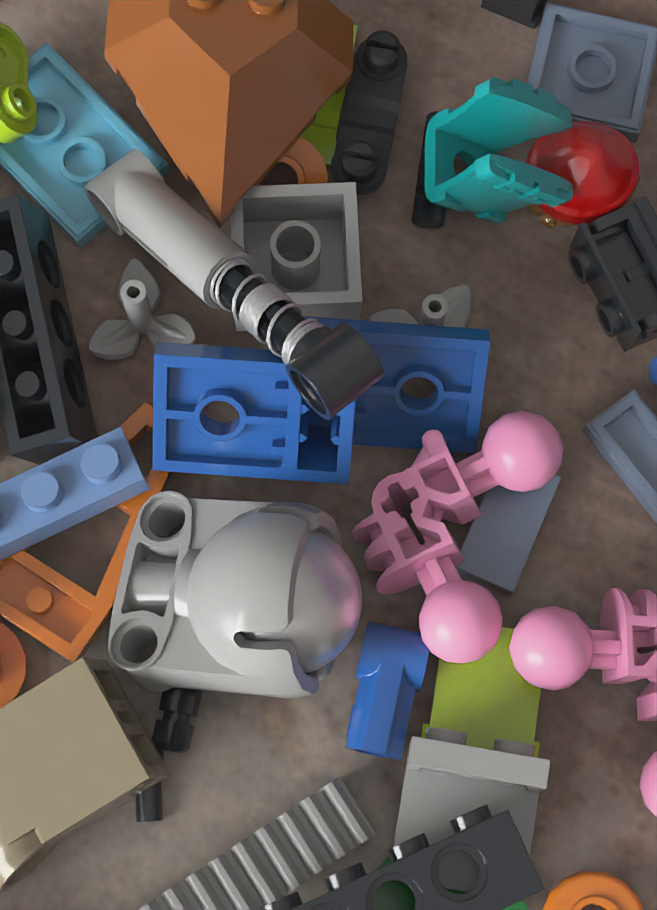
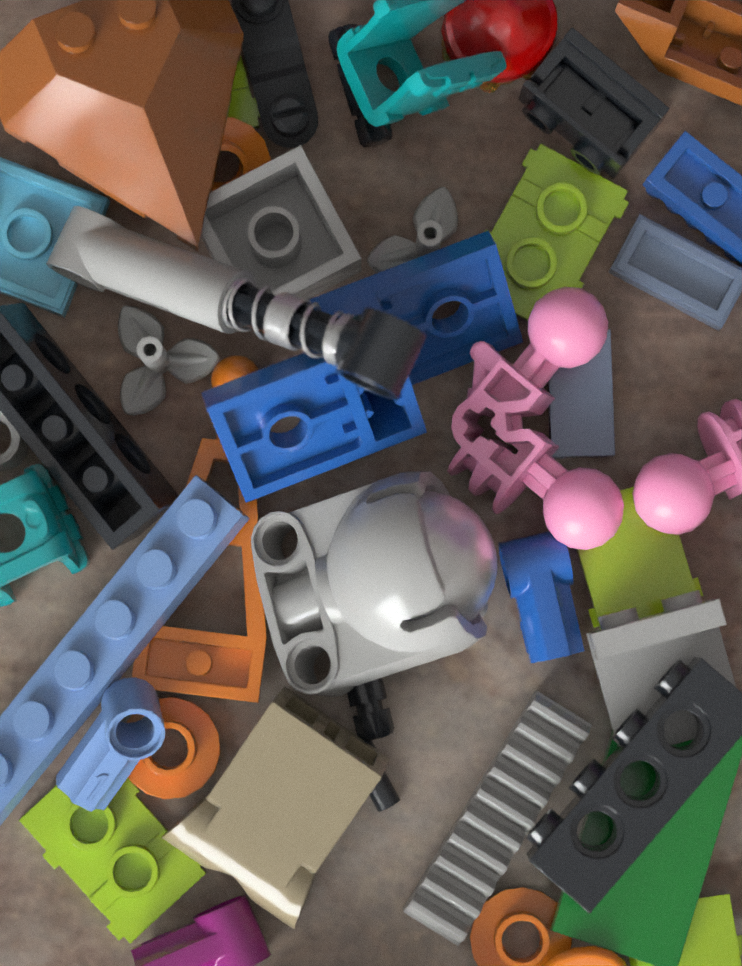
camera: 25 degrees left, 10 degrees up
none -> lime piece [485,143,629,321]

